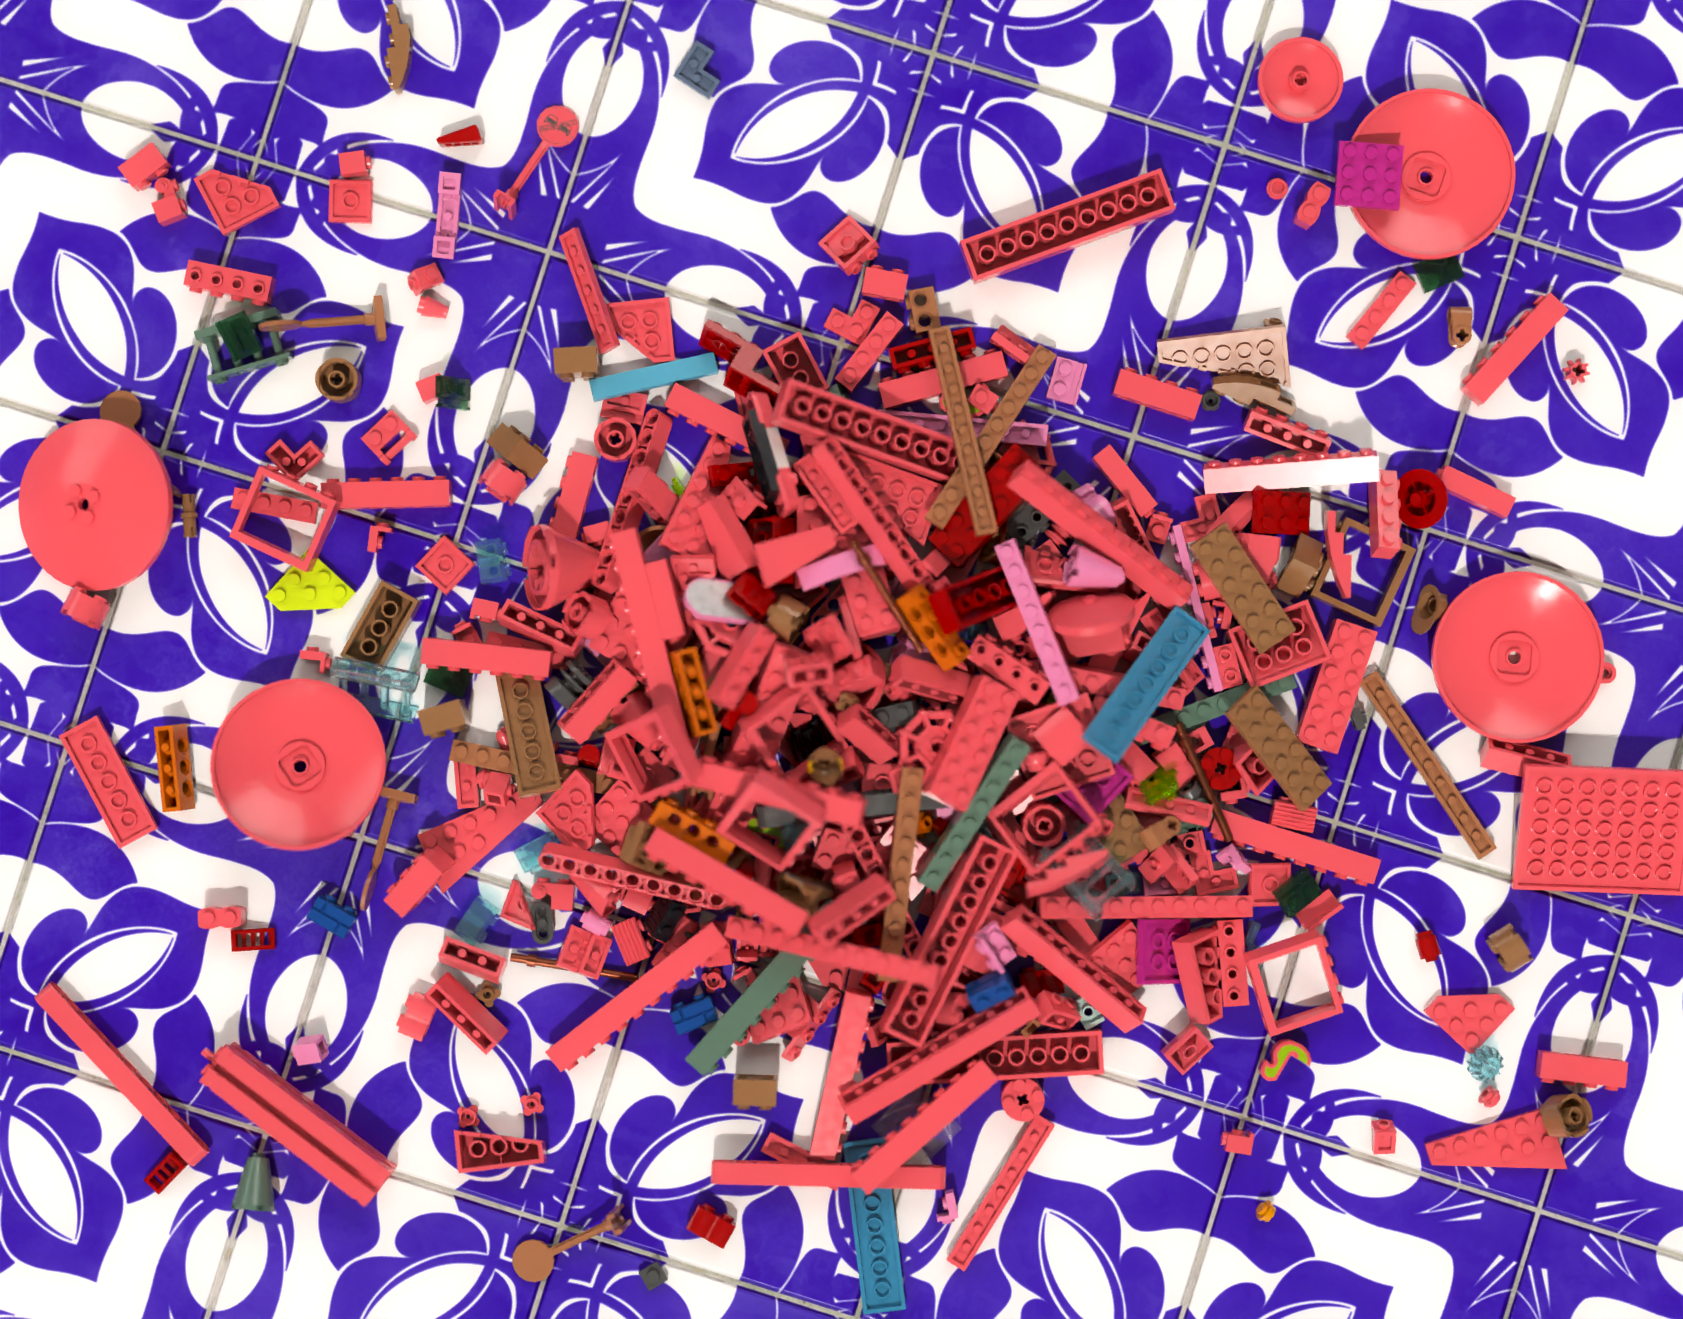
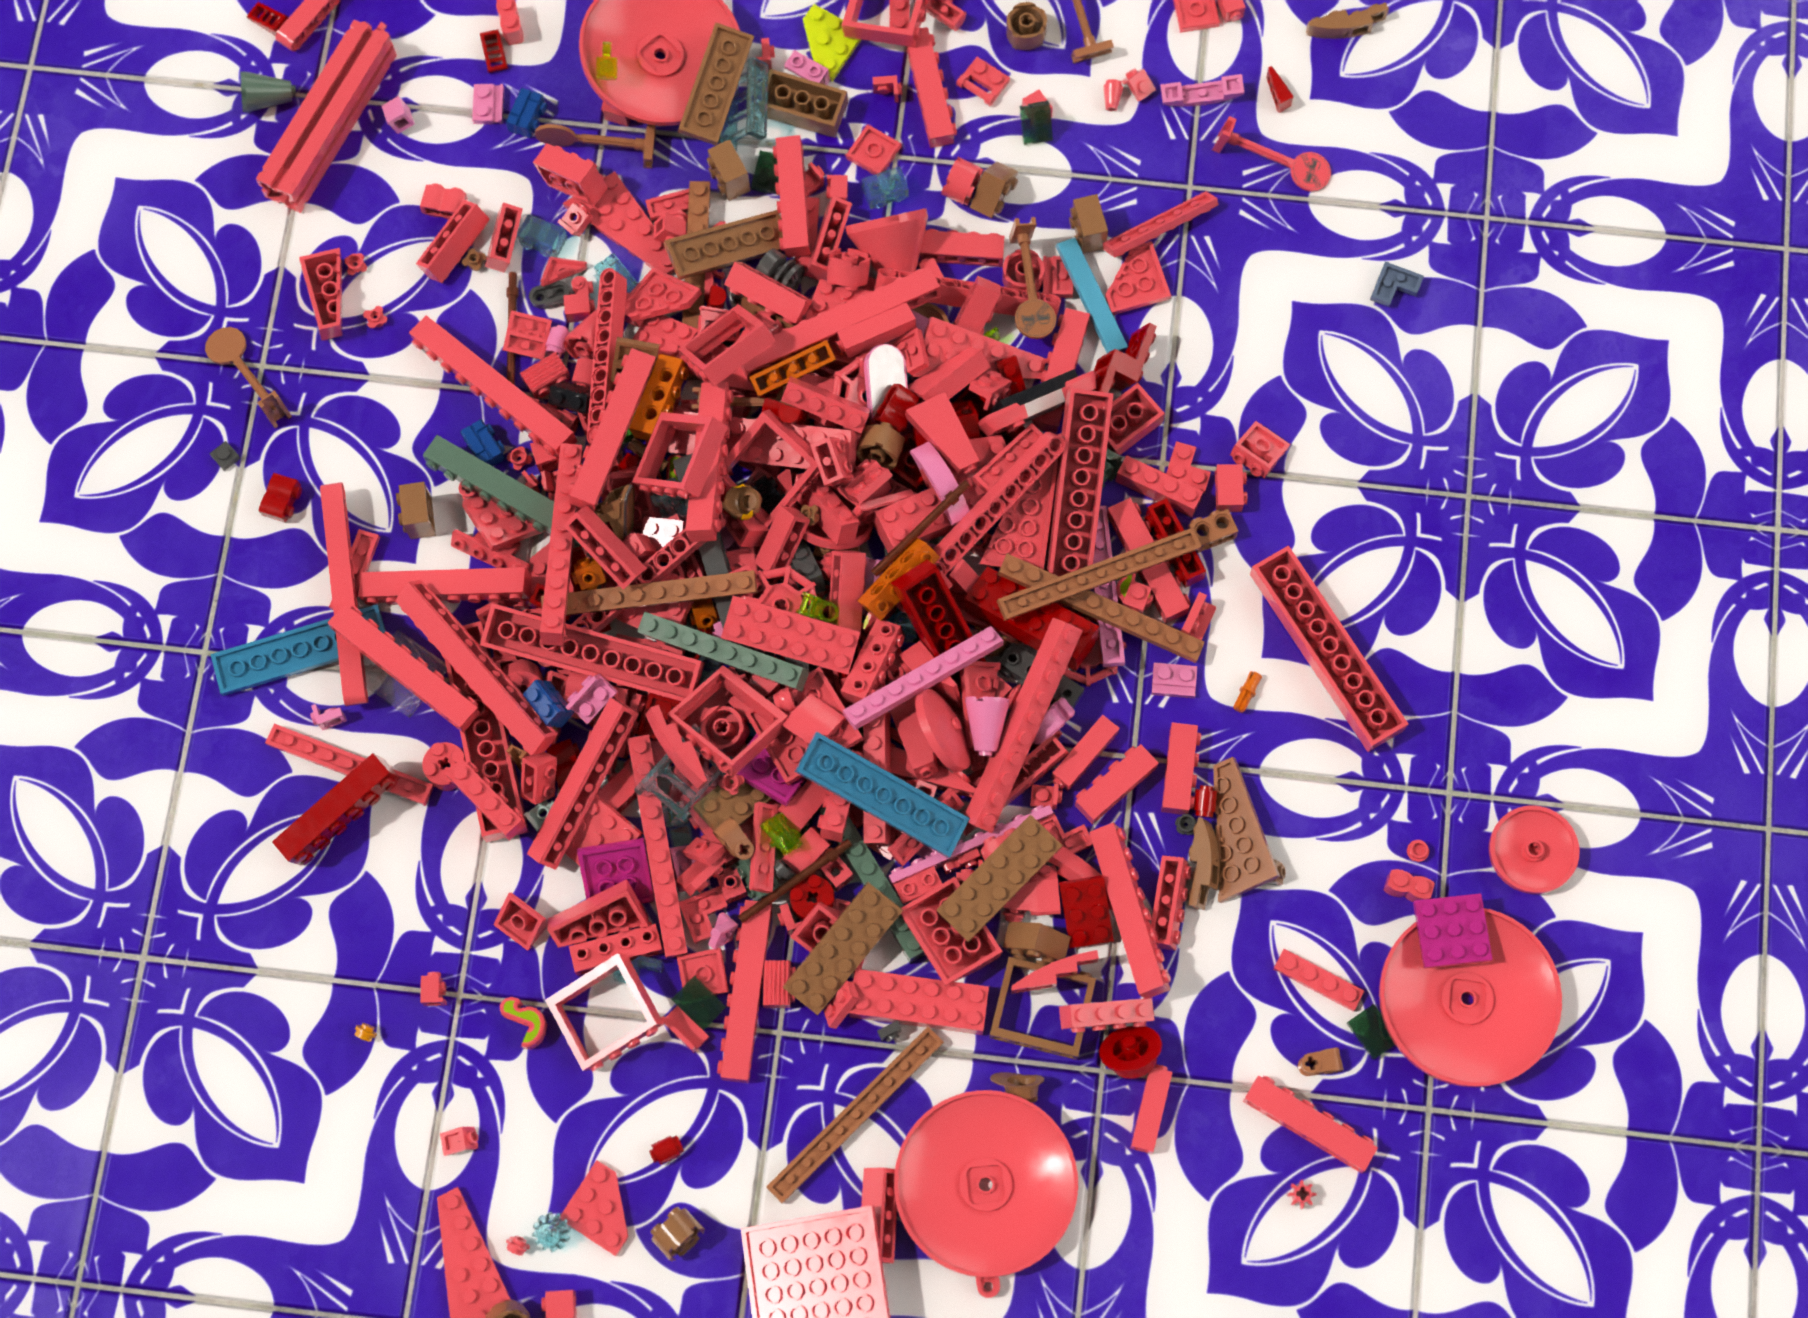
camera: 85 degrees right, 15 degrees down
none -> red brick [272,753,400,866]
none -> coral brick [445,759,525,841]
none -> bright pink plate [472,84,504,124]
none -> coral brick [558,202,594,237]
none -> orange brick [571,557,606,590]
none -> clear neon green plate [596,42,617,80]
none -> medium nougat plate [678,22,754,145]
none -> bright pink bracket [784,50,830,85]
none -> clear neon green piece [796,592,839,623]
none -> coral plate [824,981,859,1029]
none -> nougat piece [1009,217,1056,339]
none -> coral brick [1075,744,1159,825]
none -> red brick [1194,785,1217,817]
none -> orange axle [1233,671,1262,713]

